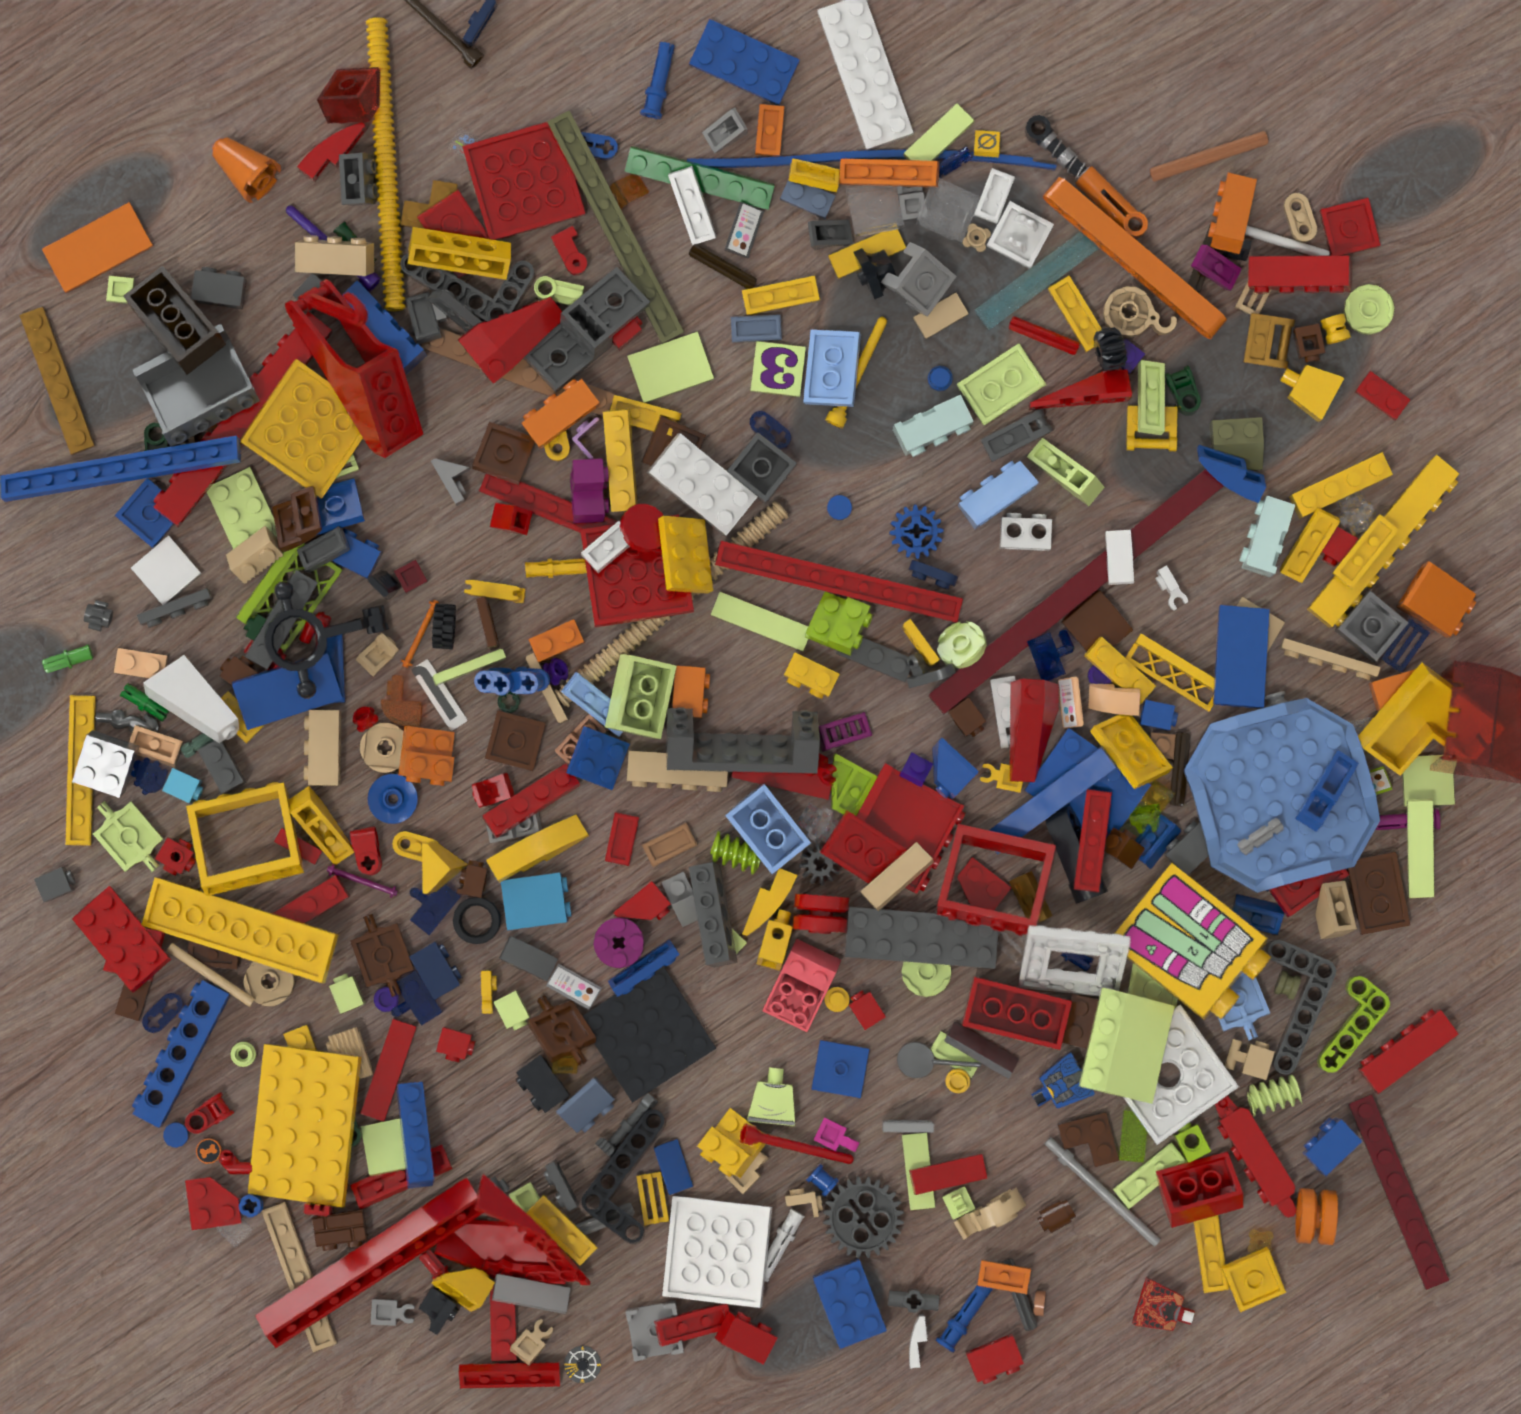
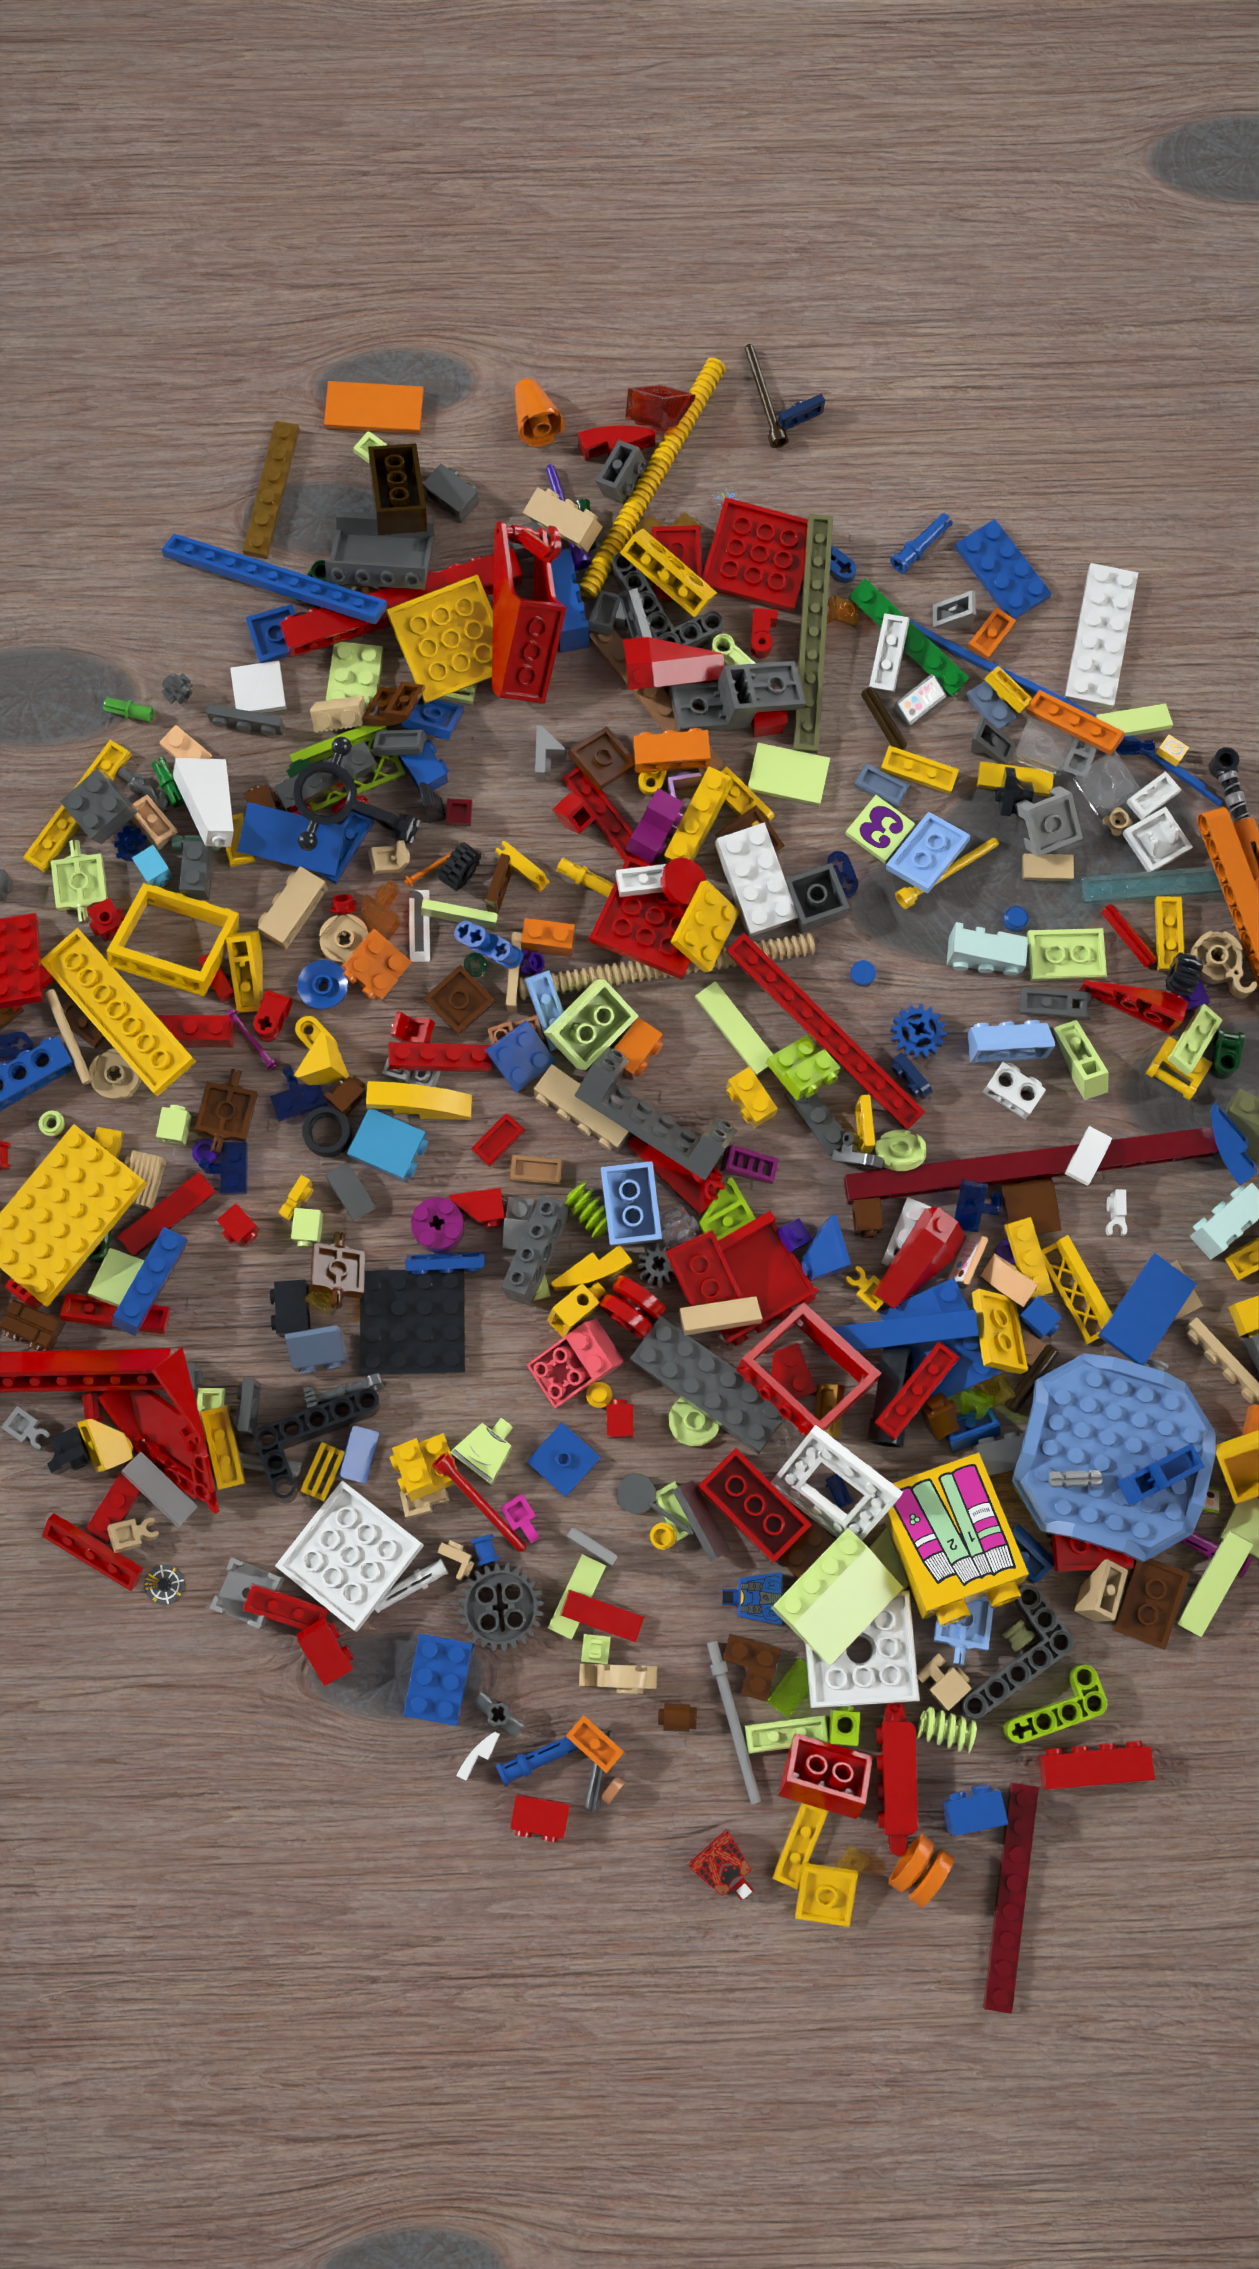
camera: 30 degrees right, 10 degrees down
dark blue brick [409,941,463,1000] -> none
slope [546,964,602,1010] -> none

